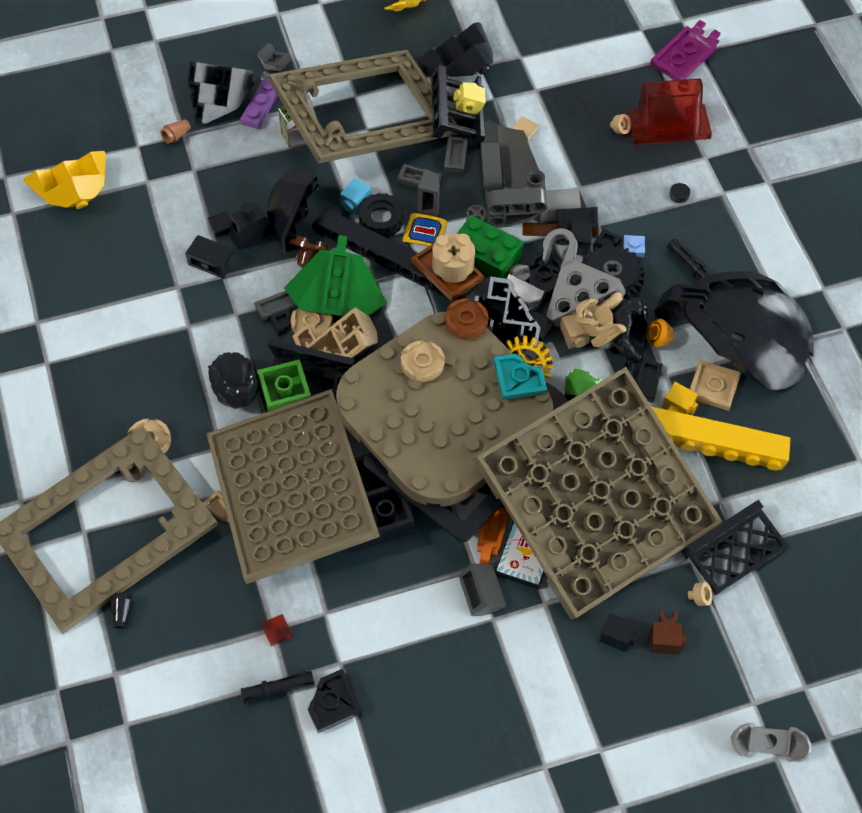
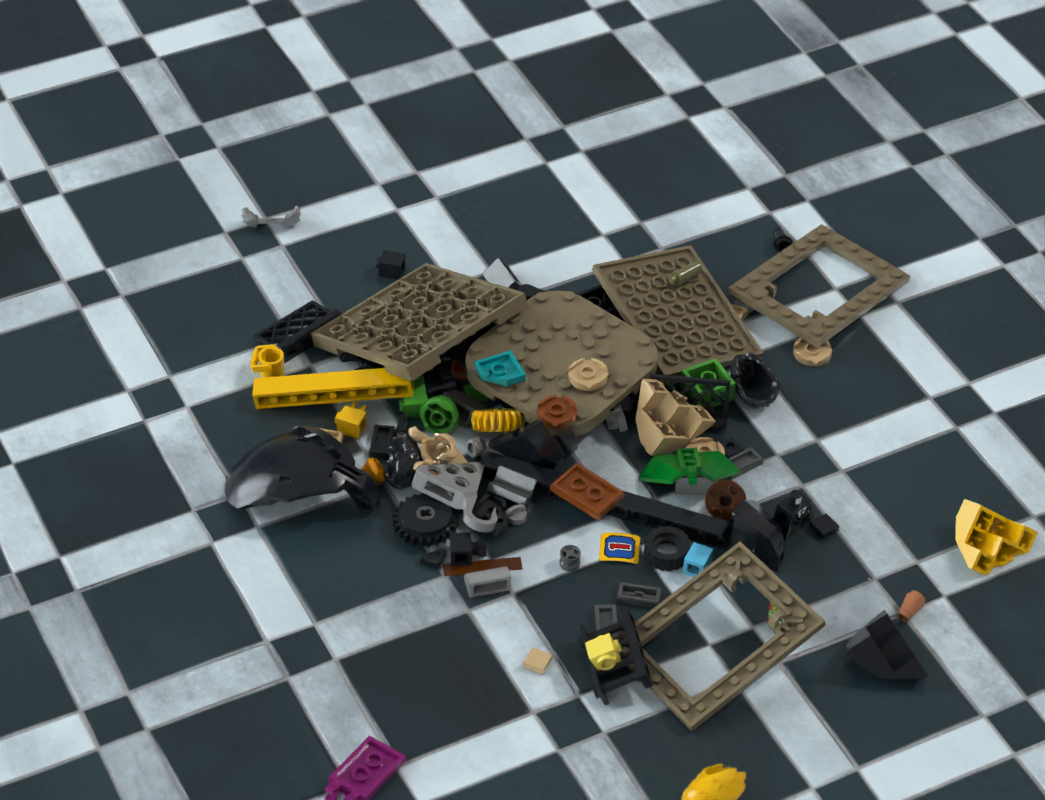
camera: 170 degrees right, 15 degrees down
black panel [185,235,234,279] -> none
medium lavender plate [240,78,277,130] -> none
black pin [240,671,315,703] -> none
dark grey bracket [257,43,292,71] -> none
clear red tile [261,614,292,646] -> none
black plate [308,669,362,733] -> none
black brick [417,22,493,77] -> none
dark grey brick [418,169,440,217] -> none
tan brick [432,233,475,283] -> none
green brick [456,215,524,279] -> none
dark grey panel [480,120,547,228] -> none
black tile [556,207,599,229] -> none
tan tile [610,114,631,134] -> none
light blue plate [623,235,645,258] -> none
clear red windscreen [627,78,712,145] -> none
copper brick [650,610,686,655] -> none
black pin [667,238,711,280] -> none
black tile [669,183,690,203] -> none
tan tile [688,582,712,606] -> none
none -> yellow piece [250,344,285,378]
none -> olive cylinder [668,261,702,285]

